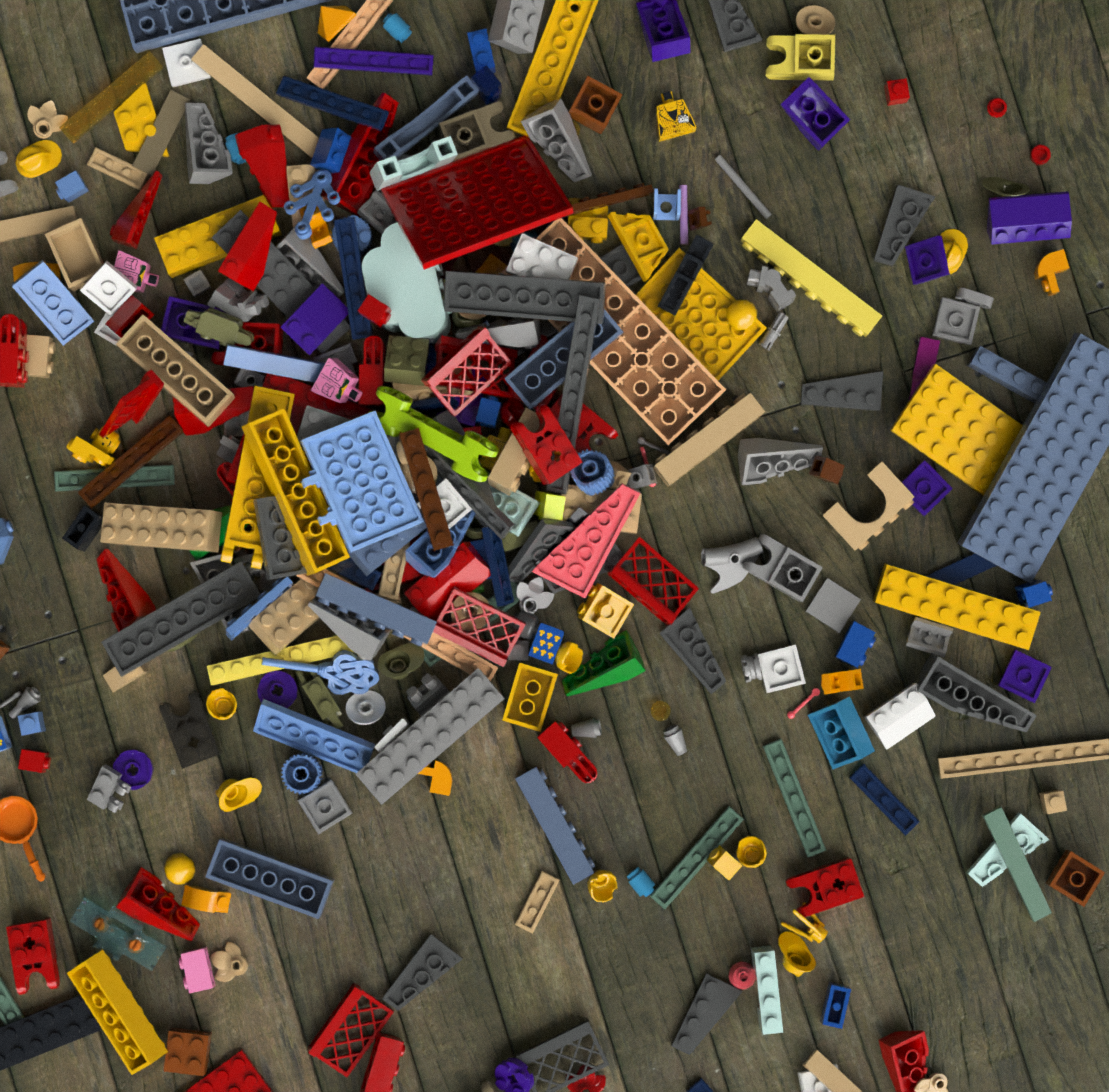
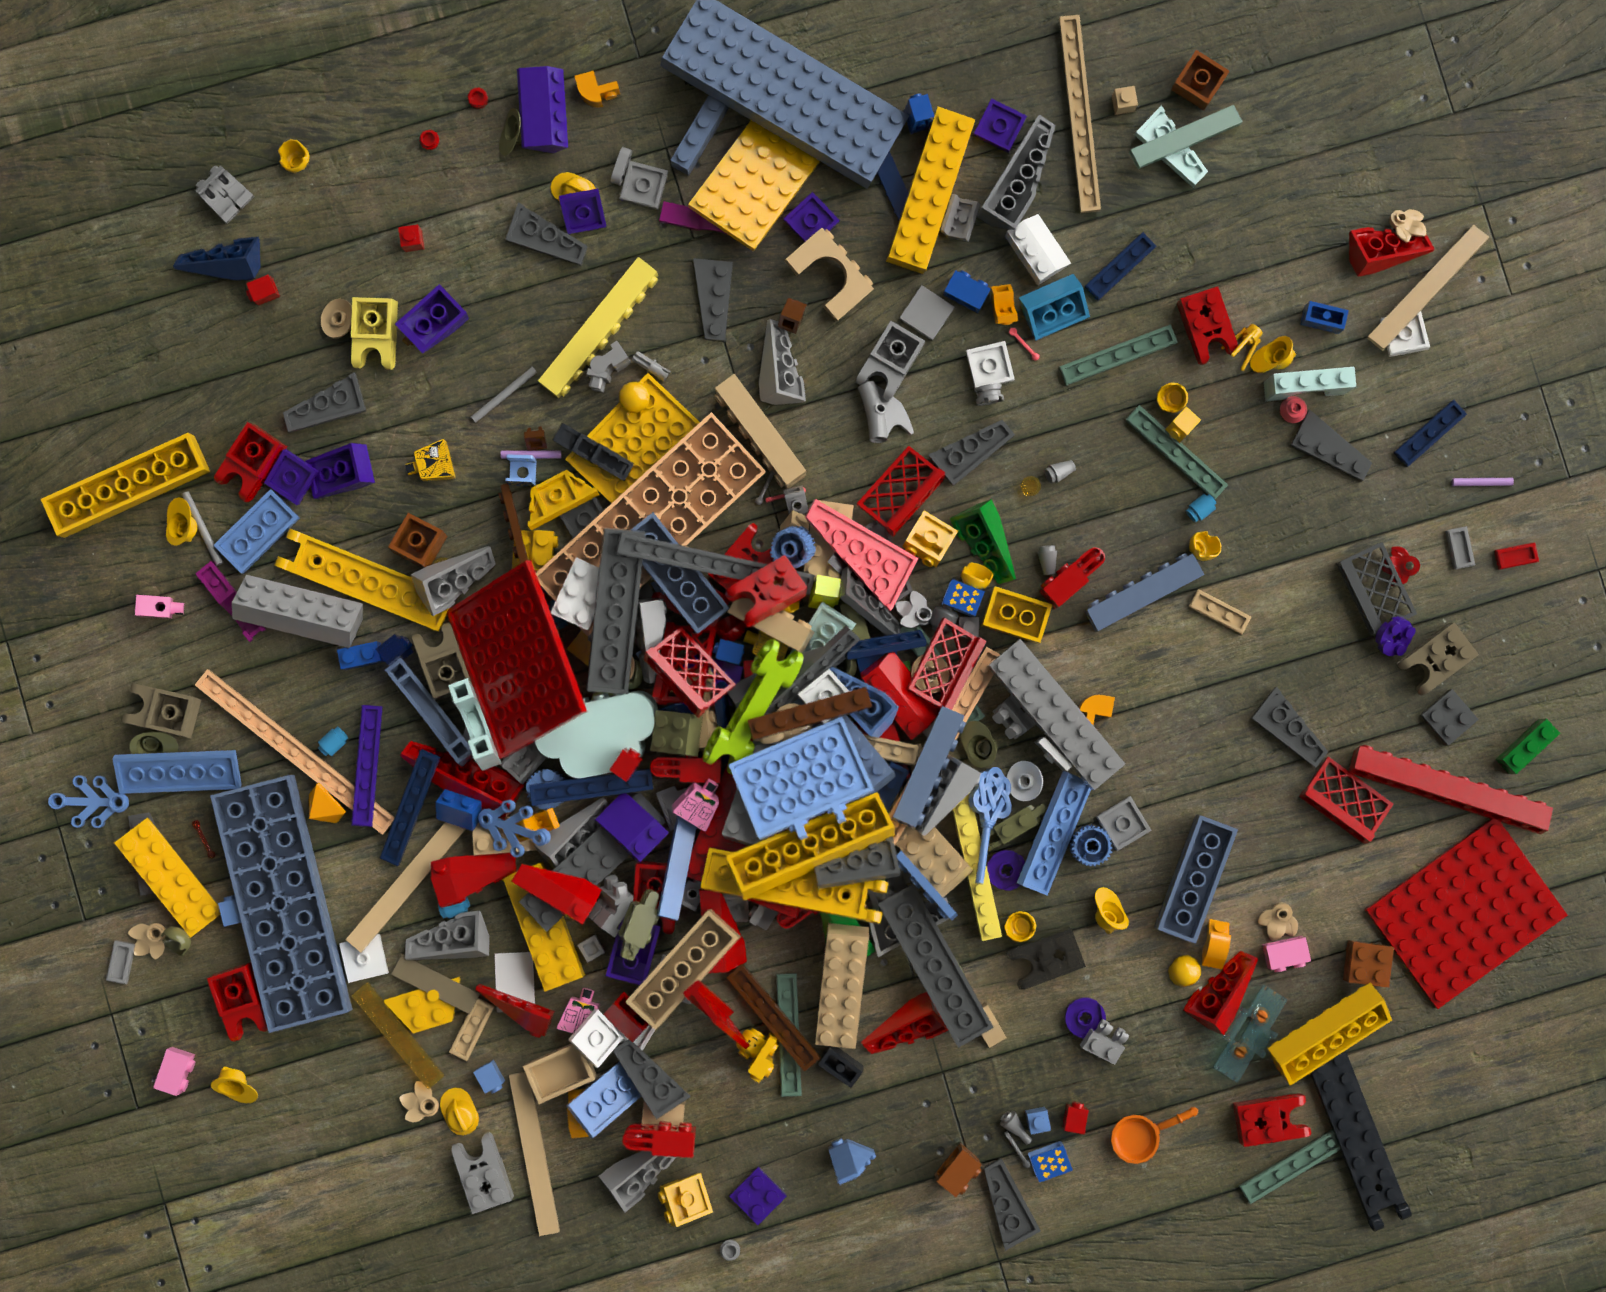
camera: 90 degrees left, 0 degrees up
none -> white sticker [495,952,535,1012]
none -> dark grey wing [613,1040,691,1120]

